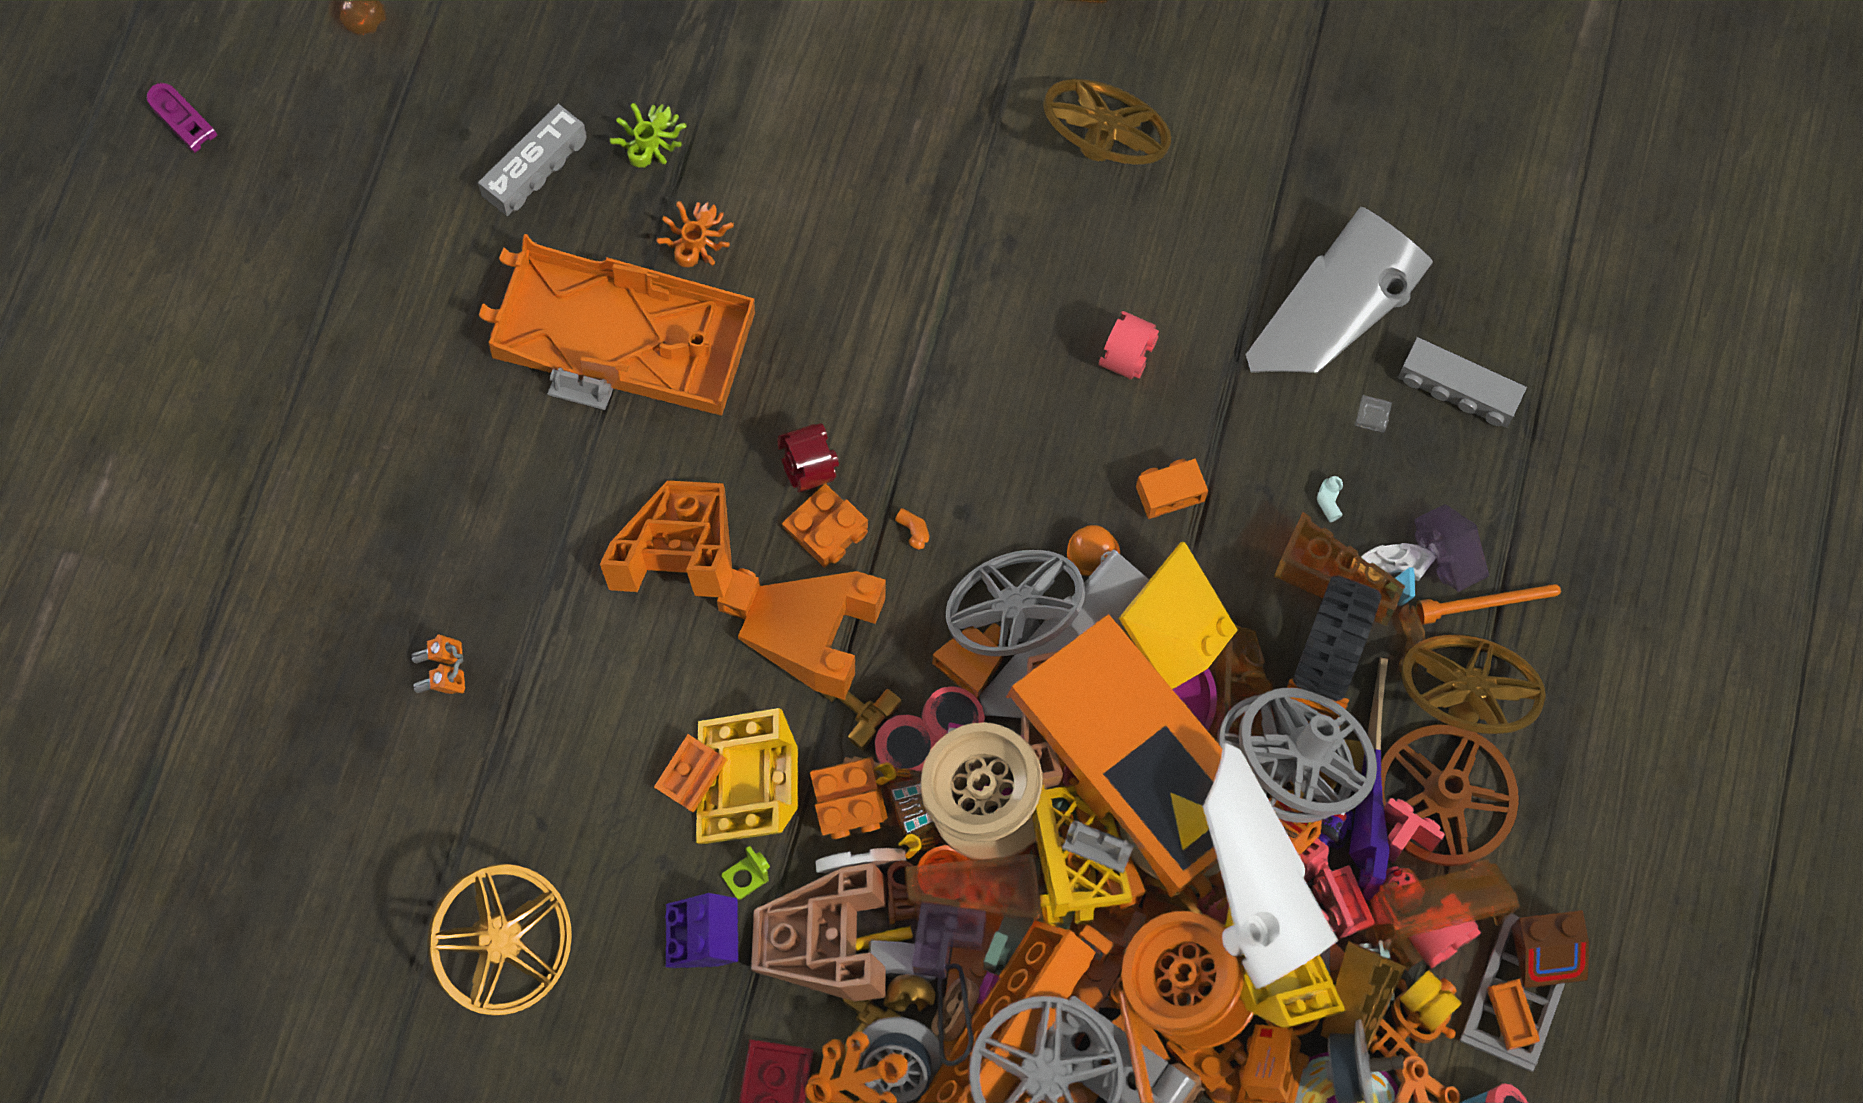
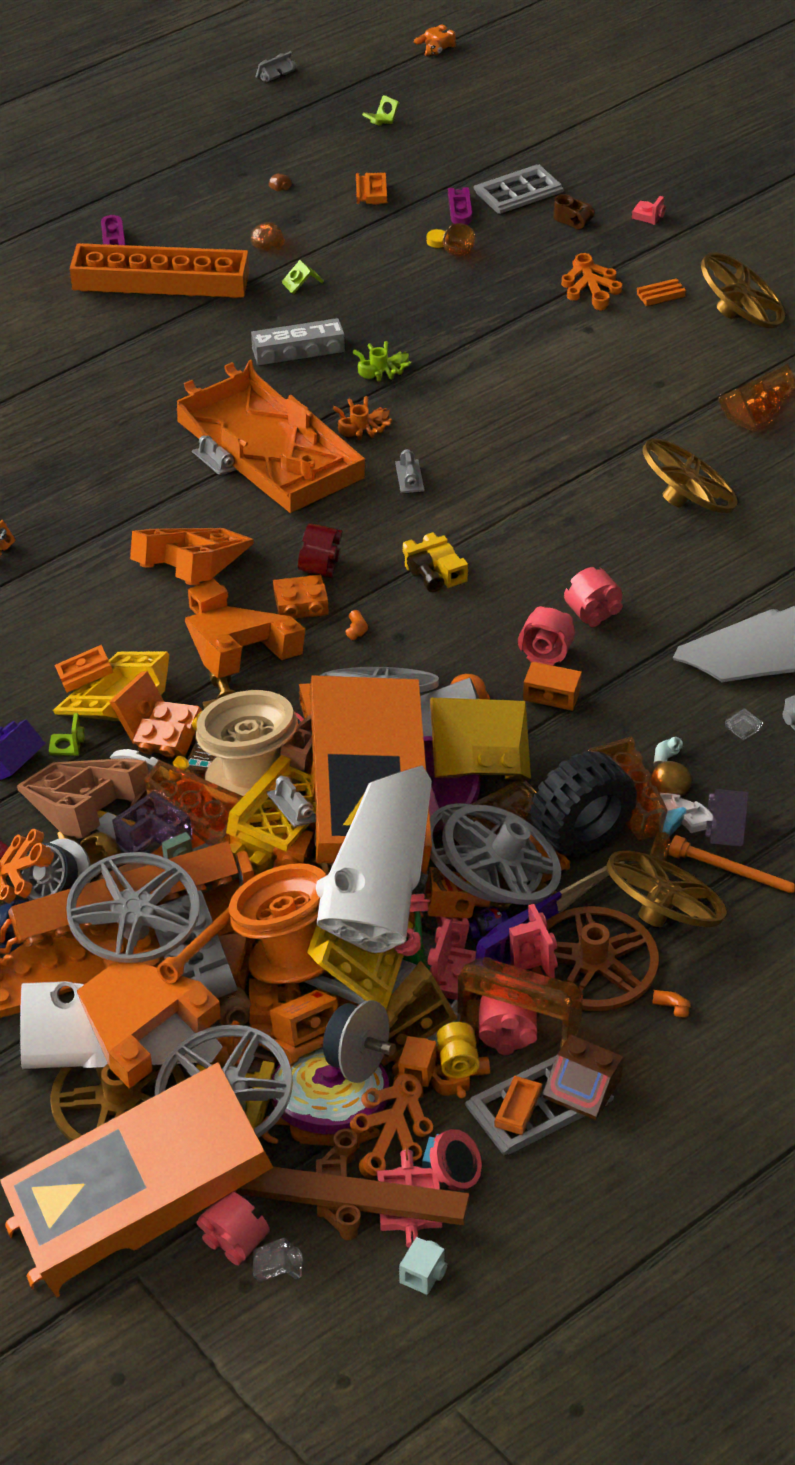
camera: 40 degrees right, 25 degrees down
none -> orange brick [70,243,249,298]
none -> orange plate [109,671,164,744]
none -> lime bracket [282,260,324,294]
none -> light grey hinge [395,449,424,493]
none -> orange brick [399,1036,437,1087]
none -> yellow hips [403,532,468,592]
none -> coral brick [518,607,575,666]
none -> pearl gold hair [649,761,692,796]
none -> orange arm [653,990,691,1018]

